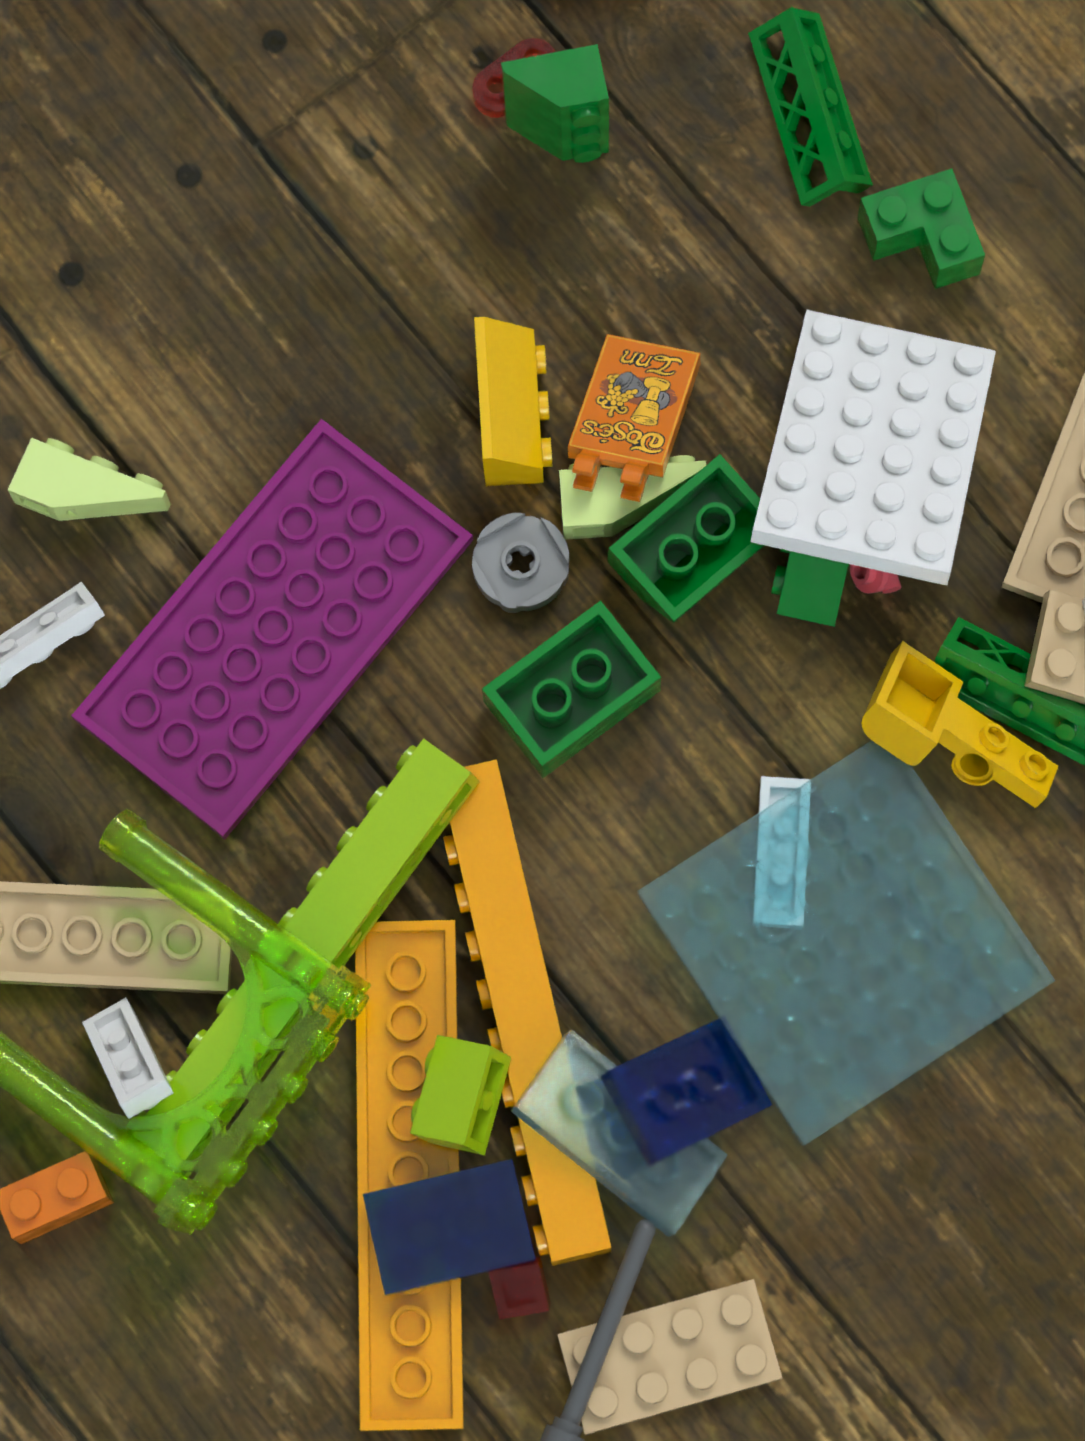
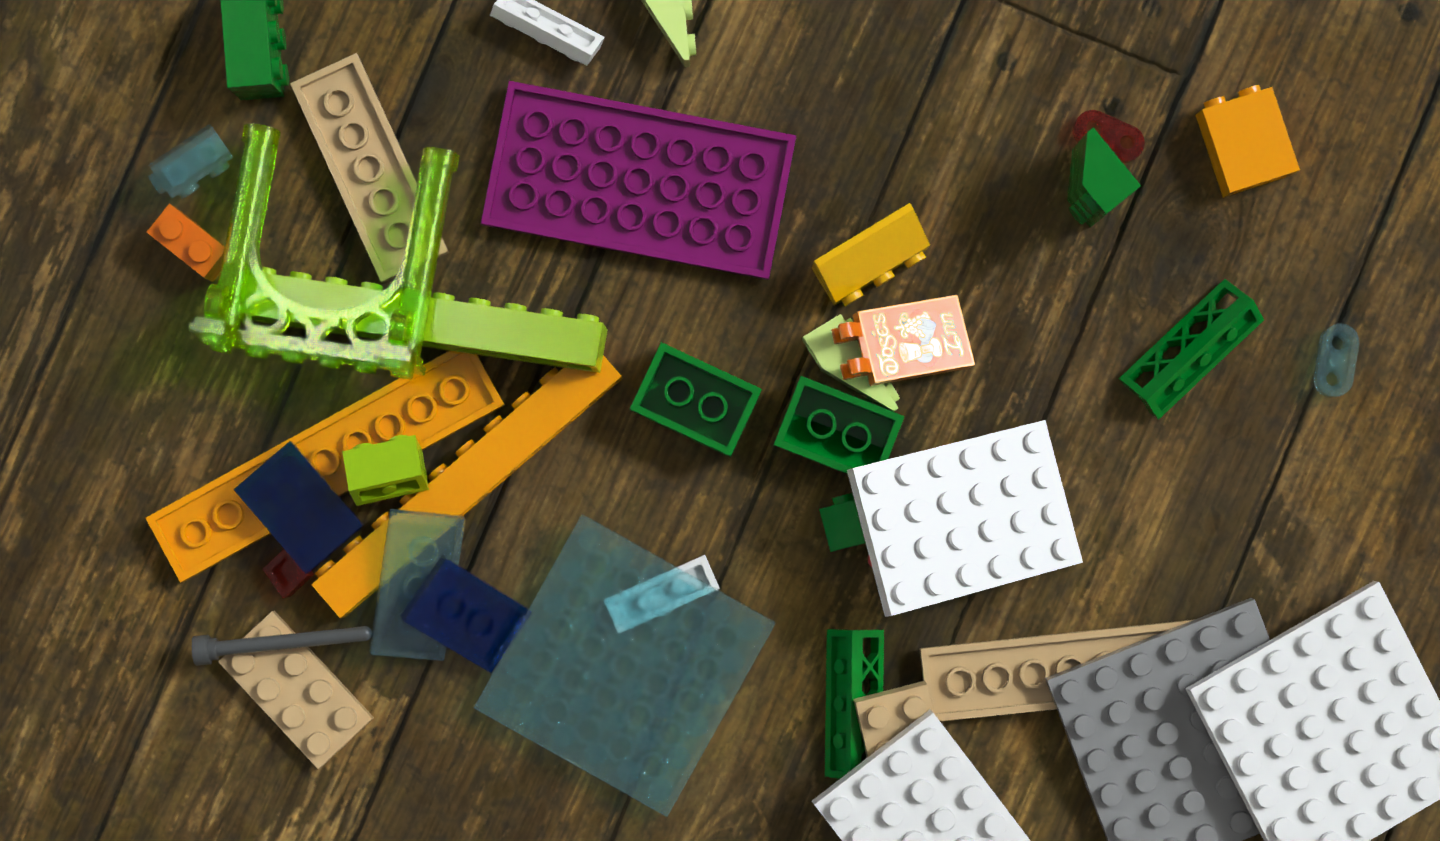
camera: 60 degrees right, 10 degrees up
white plate [82,998,173,1119] -> none
light grey plate [472,513,569,613] -> none
green brick [857,168,985,289] -> none
yellow plate [862,641,1058,808] -> none

